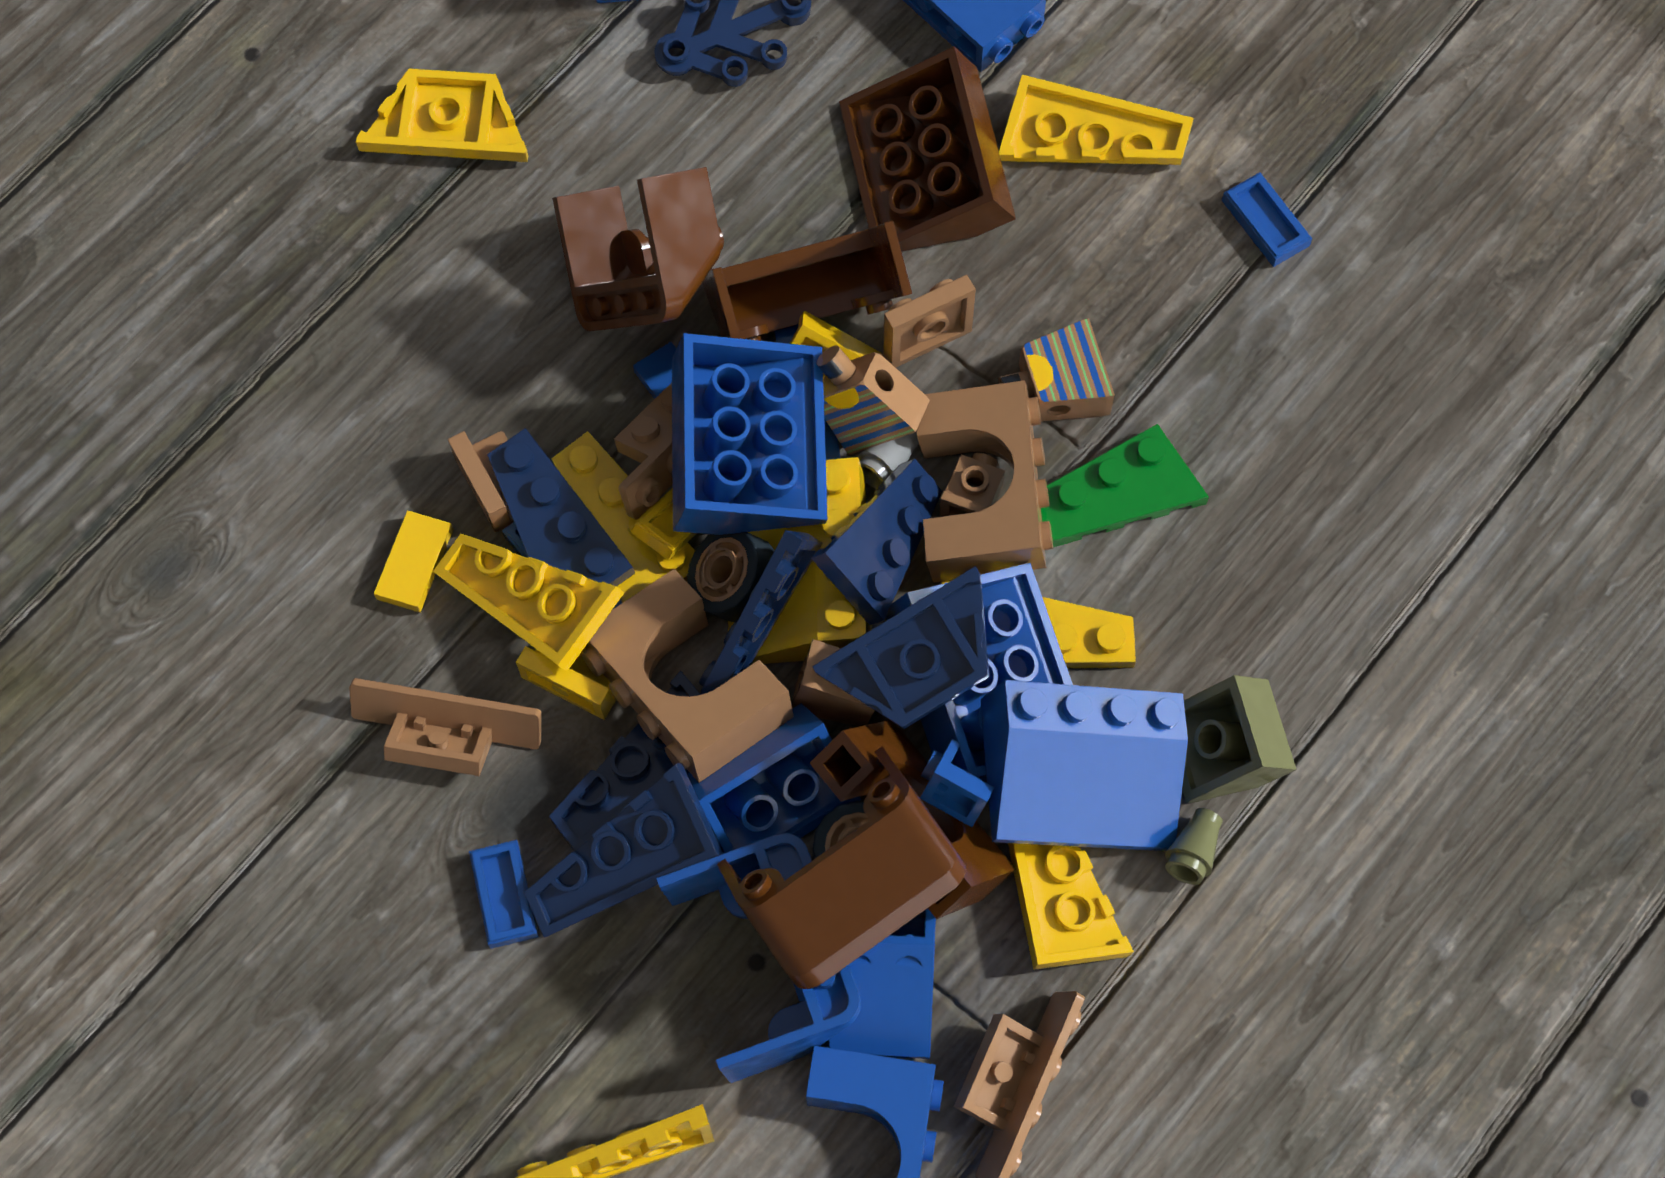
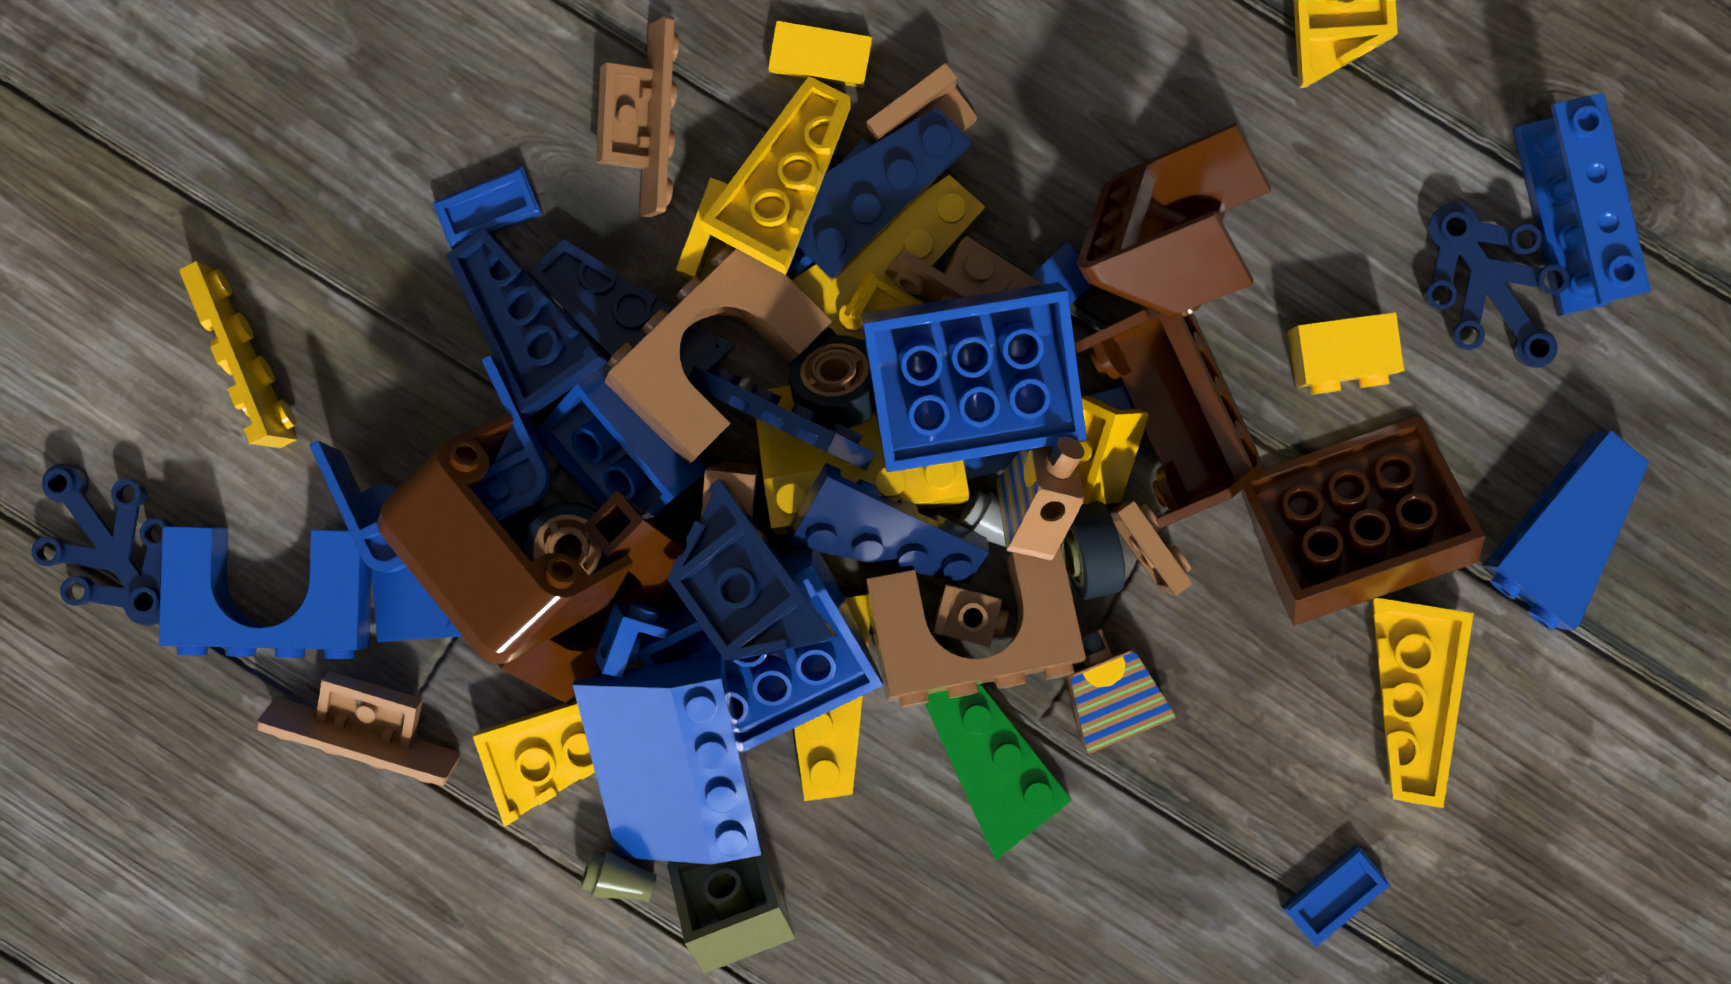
camera: 85 degrees right, 20 degrees up
none -> black wheel [1061,501,1125,600]
none -> yellow brick [1288,312,1404,395]

